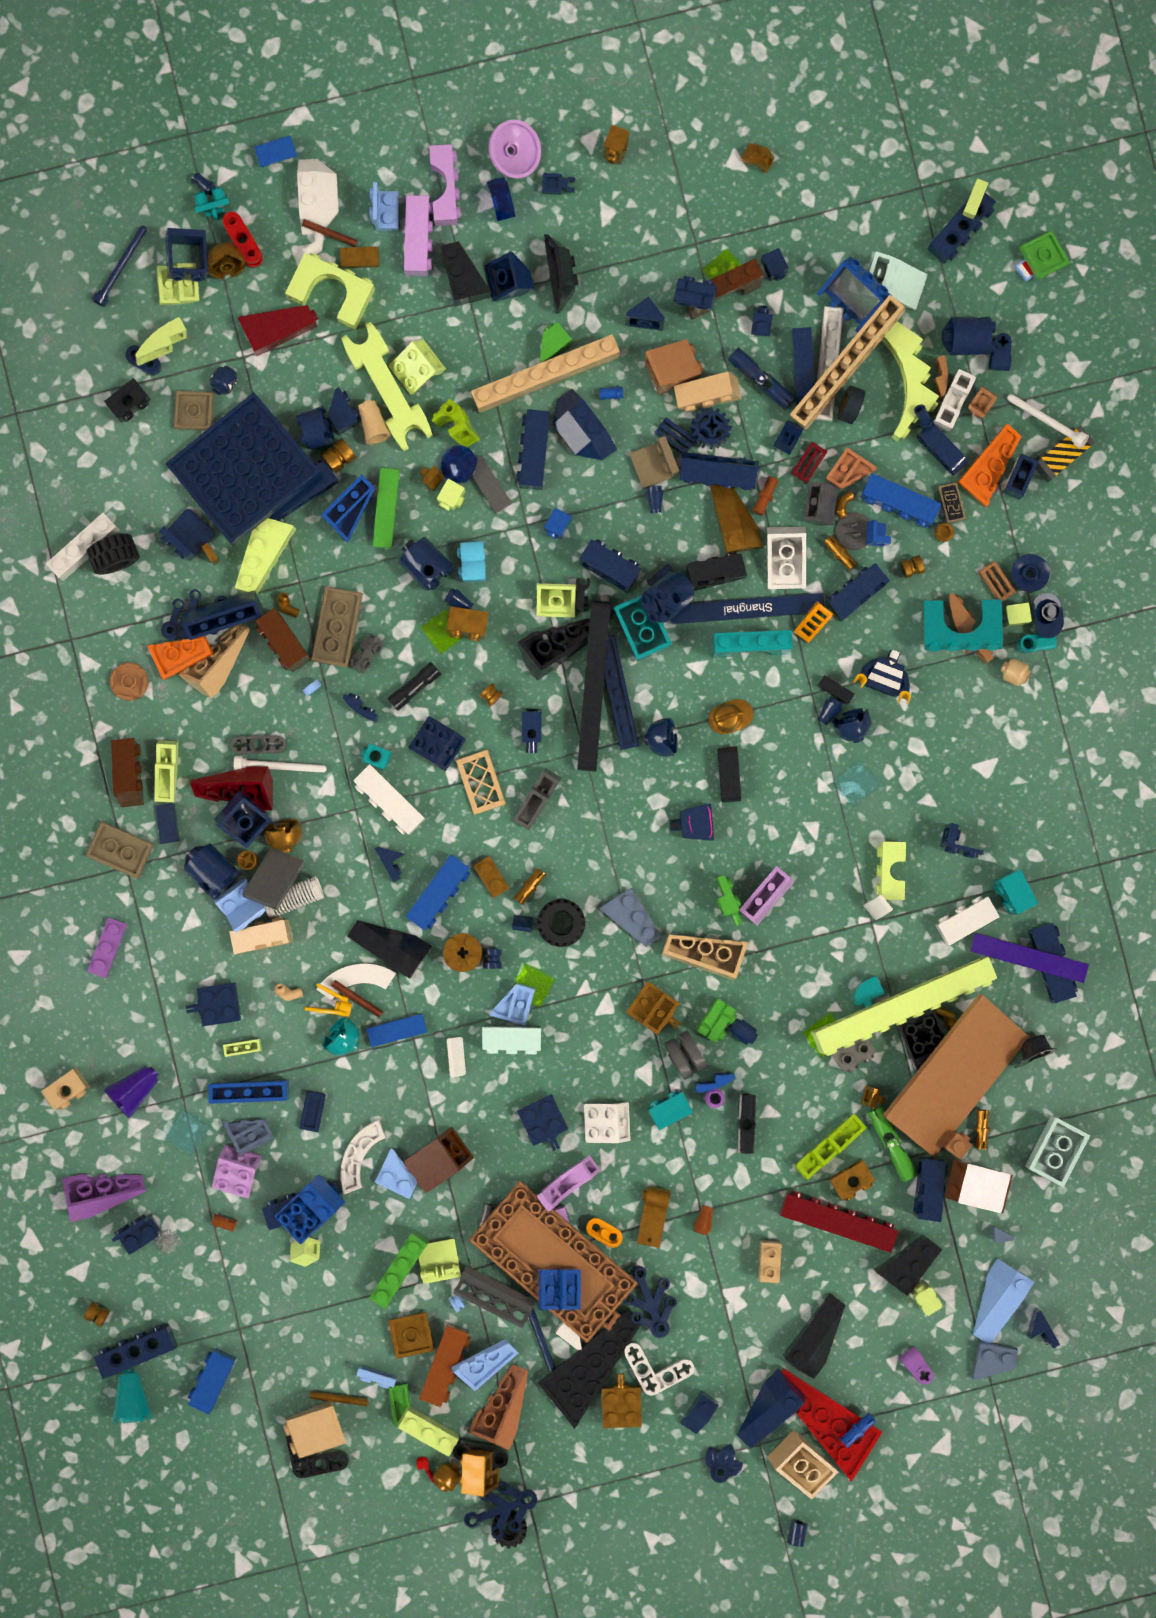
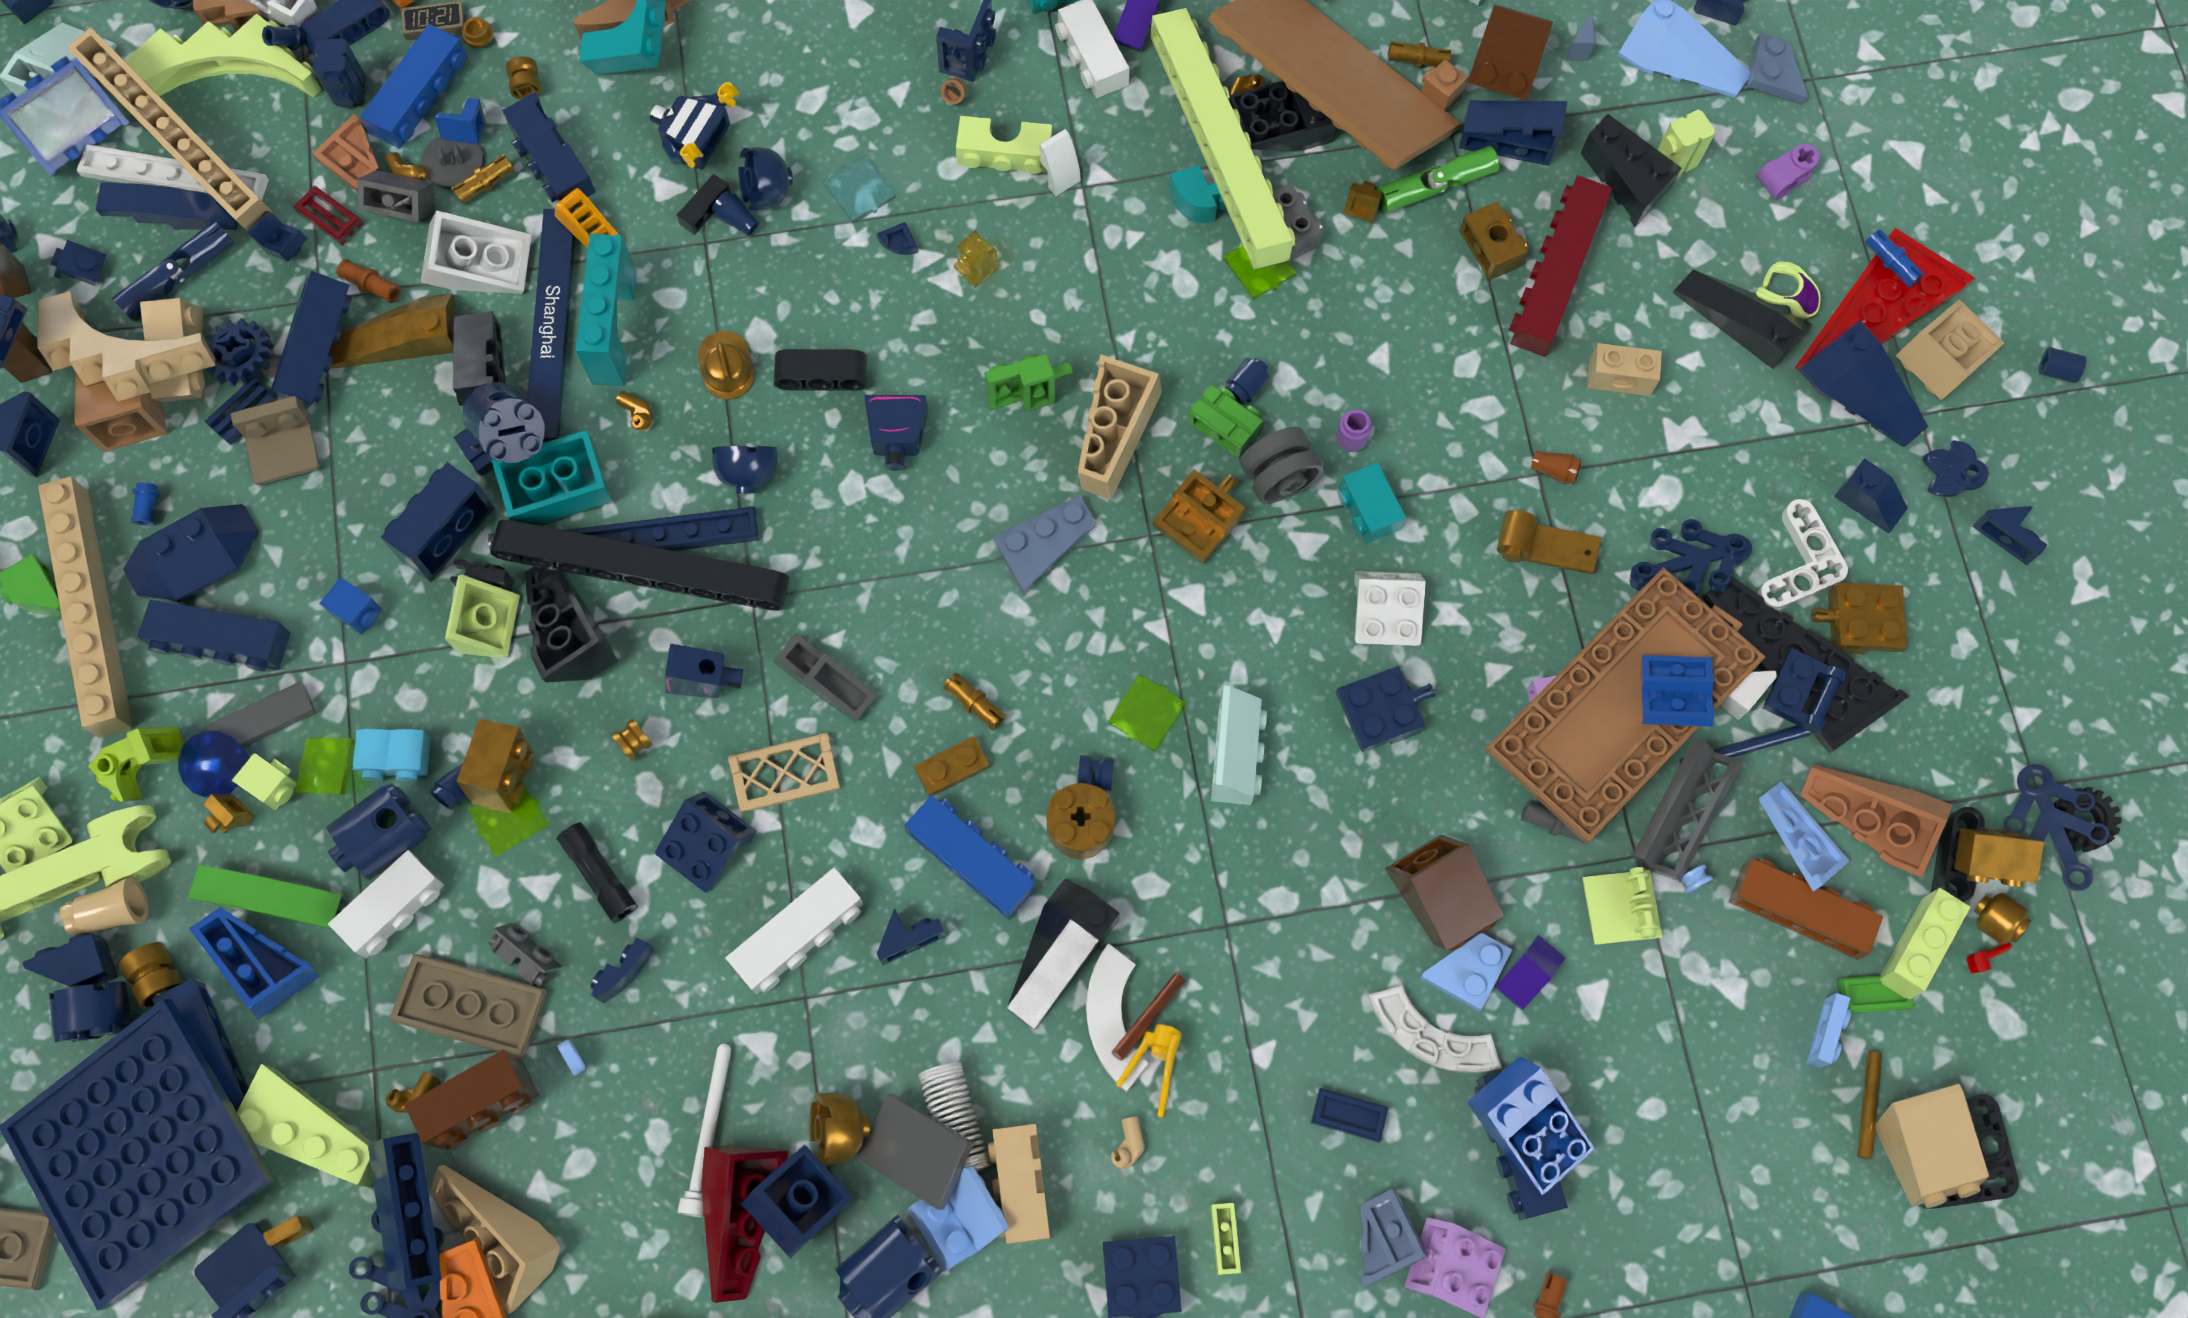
camera: 85 degrees left, 15 degrees down
blue brick [208,1080,289,1104] -> none
dark grey beam [230,735,287,754] -> none
pearl gold wheel [237,851,259,870] -> none
yellowish green panel [290,1237,320,1267] -> none
teal cylinder [322,1017,359,1056] -> none
teal brick [361,743,392,771] -> none
blue tile [366,1013,427,1047] -> none
bright green arch [369,1229,430,1309] -> none
pearl gold plate [388,1311,435,1359] -> none
white slope [447,1037,466,1077] -> none
light blue wing [490,983,536,1026] -> none
dark blue slope [512,915,533,932] -> none
black tyre [537,899,585,947] -> none
lavender arch [537,1155,601,1212] -> none
light orange plate [586,1217,622,1248] -> none
dark blue cone [645,486,664,514] -> none
blue slope [694,1072,735,1093] -> none
black piece [737,1094,756,1154] -> none
lavender brick [739,866,794,926] -> none
lime slope [794,1113,867,1180] -> none
black wheel [837,385,865,424] -> none
none -> tan arch [37,291,215,402]
none -> clear neon green piece [295,738,356,795]
none -> dark blue brick [313,38,366,108]
none -> white brick [328,850,445,959]
none -> pearl gold arm [616,390,653,431]
none -> dark blue tile [877,222,918,255]
none -> medium nougat hinge [941,78,967,104]
none -> clear yellow brick [954,230,998,288]
none -> dark purple slope [1495,935,1566,1010]
none -> yellowish green piece [1756,261,1821,319]
none -> dark blue plate [1763,648,1847,733]
none -> dark blue slope [1972,506,2047,565]

